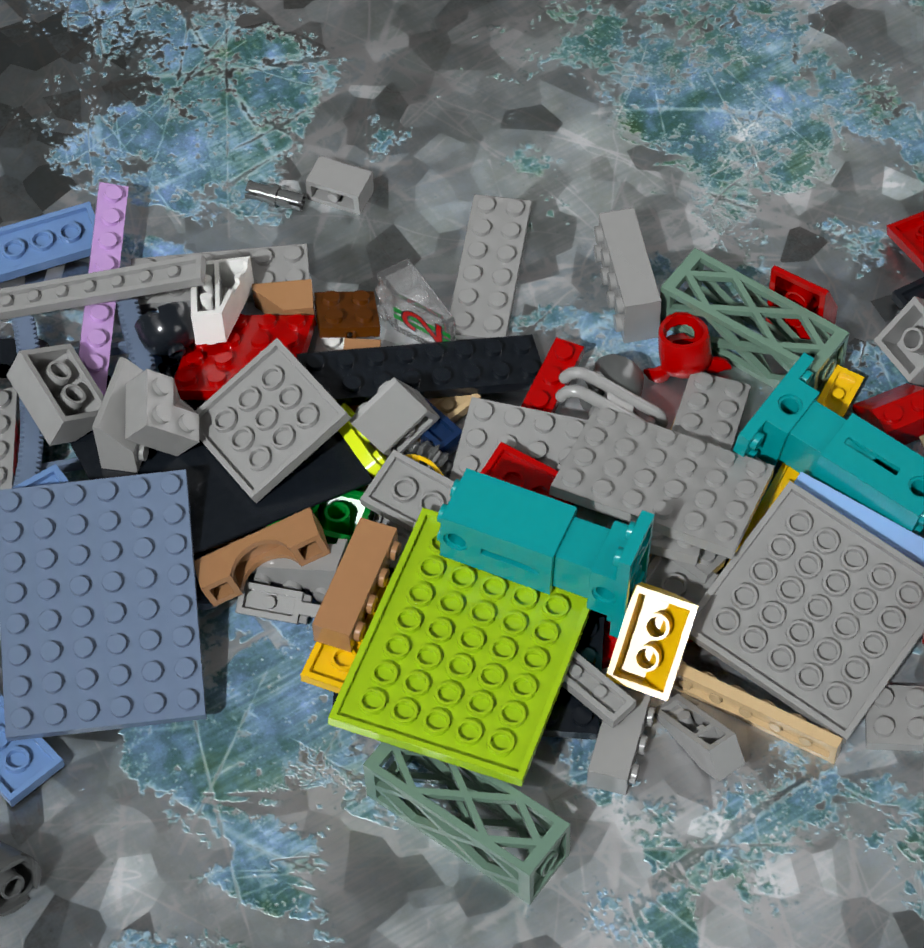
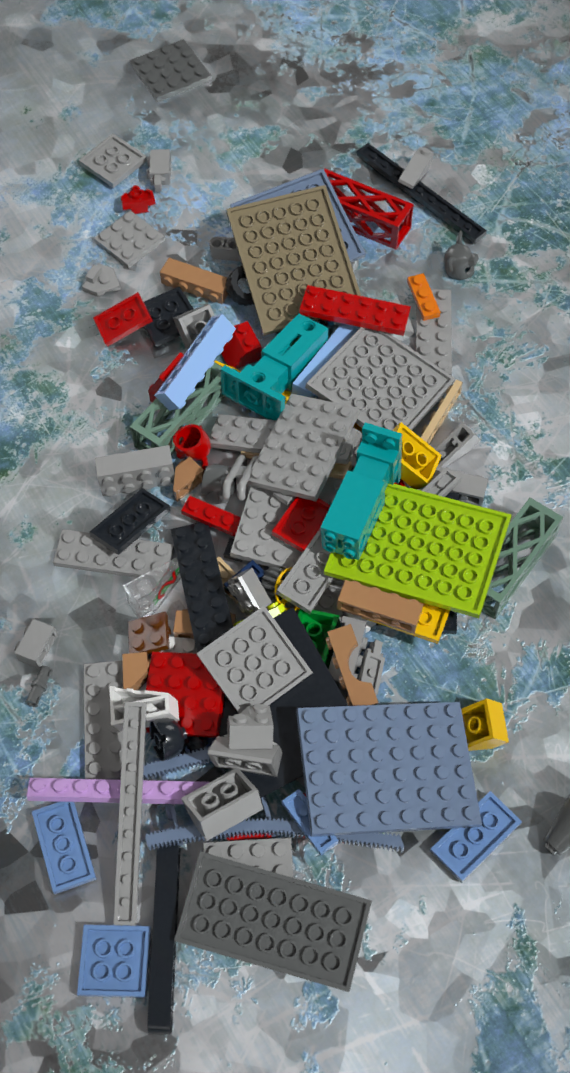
camera: 90 degrees left, 5 degrees up
none -> black plate [90,488,170,555]
none -> light blue brick [154,314,236,411]
none -> medium nougat slope [173,457,204,502]
none -> yellow slope [461,698,509,751]

